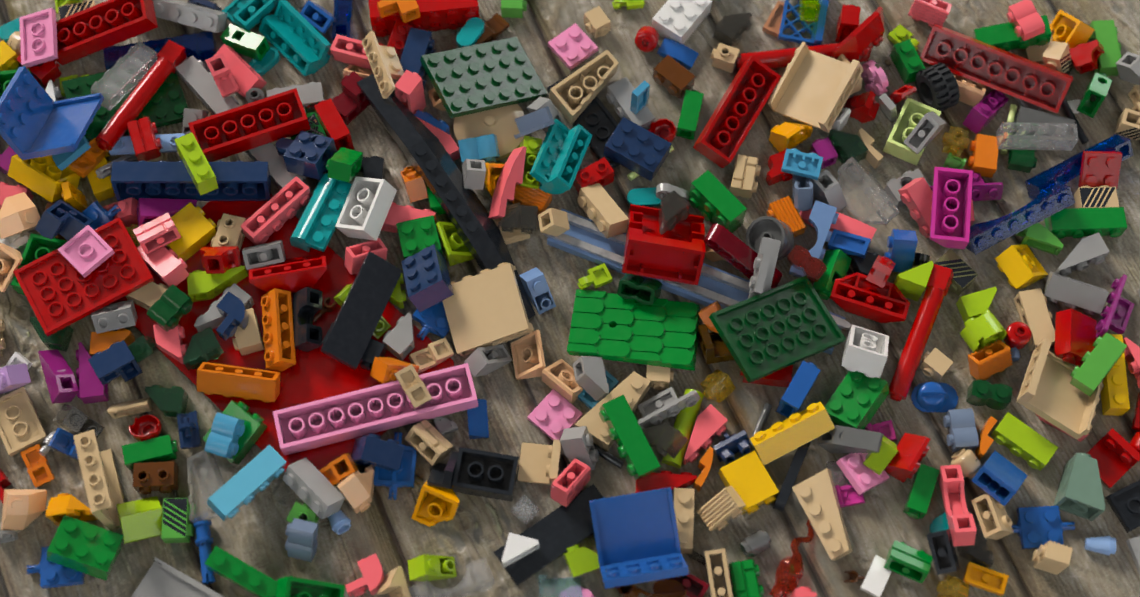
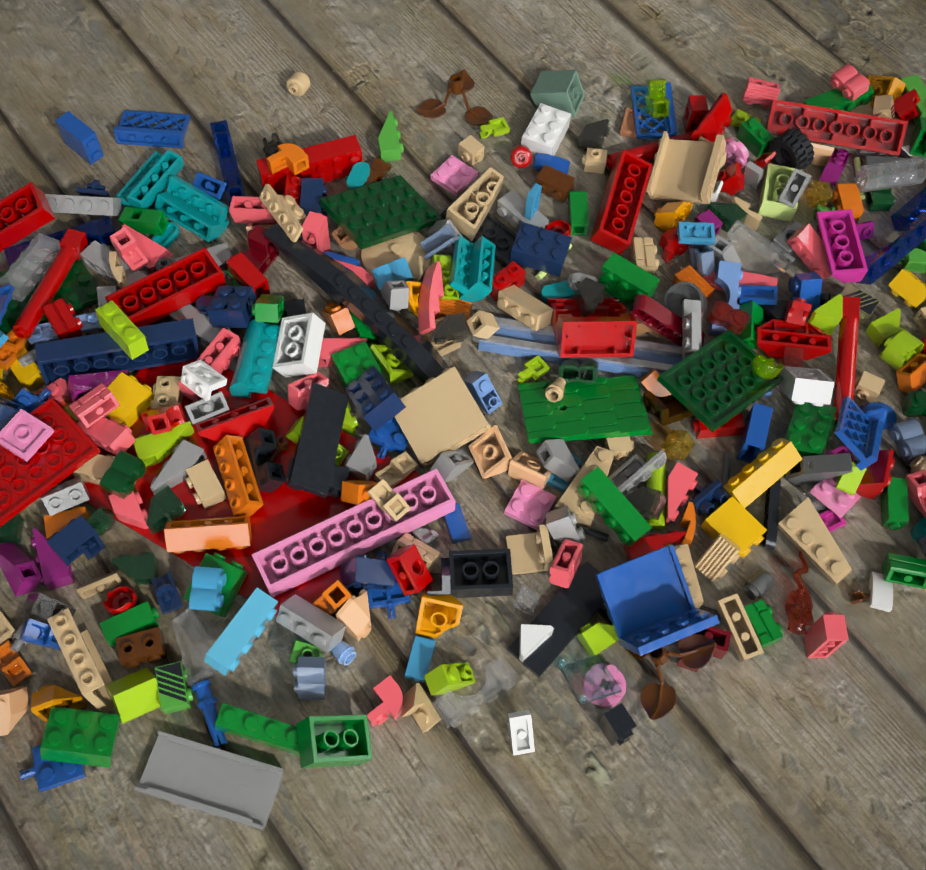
camera: 15 degrees left, 5 degrees down
dark blue brick [216,291,249,341] -> none
none -> tan slope [109,251,127,289]
none -> white bracket [181,360,227,401]
none -> red brick [386,544,433,595]
none -> dark azure tile [405,636,436,683]
none -> tan cone [545,377,566,402]
none -> clear neon green hair [752,355,784,380]
none -> clear red bracket [778,346,804,367]
none -> blue fence [835,396,884,471]

